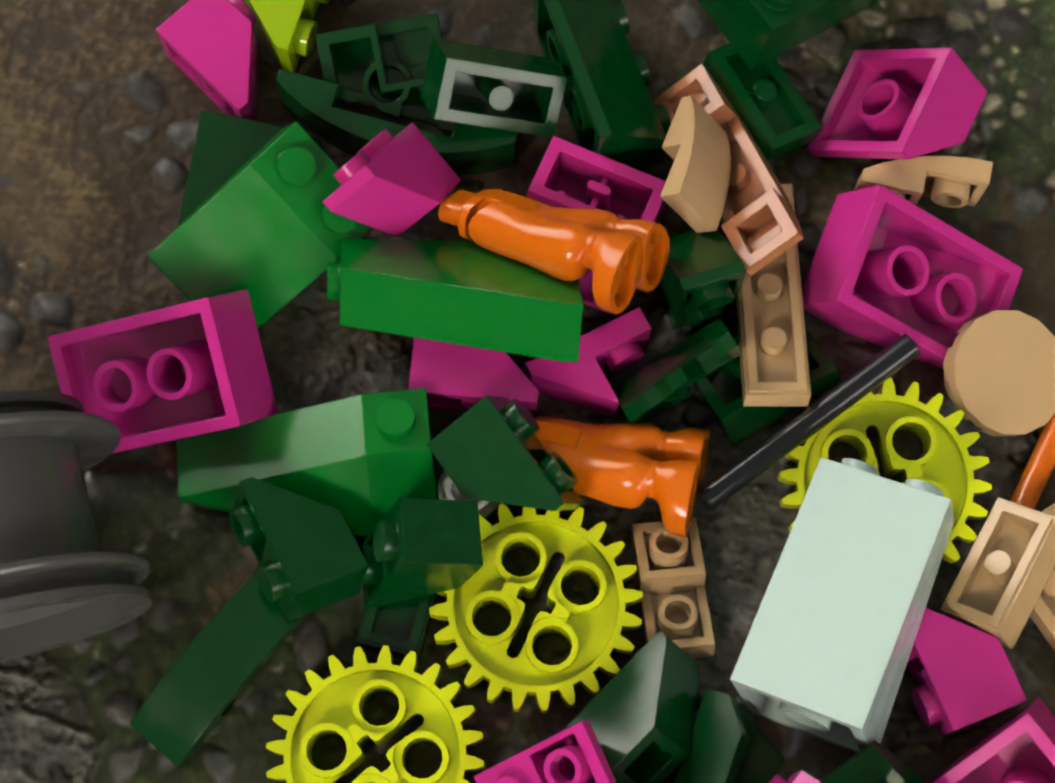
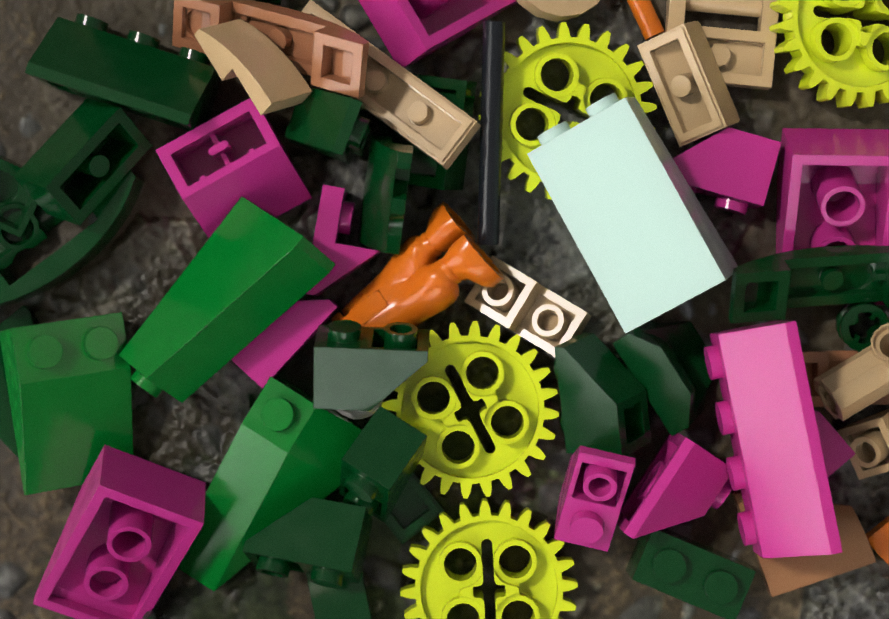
camera: 50 degrees left, 15 degrees up
dark pink slope [322,122,461,237] -> none
orange piece [438,189,670,315] -> none

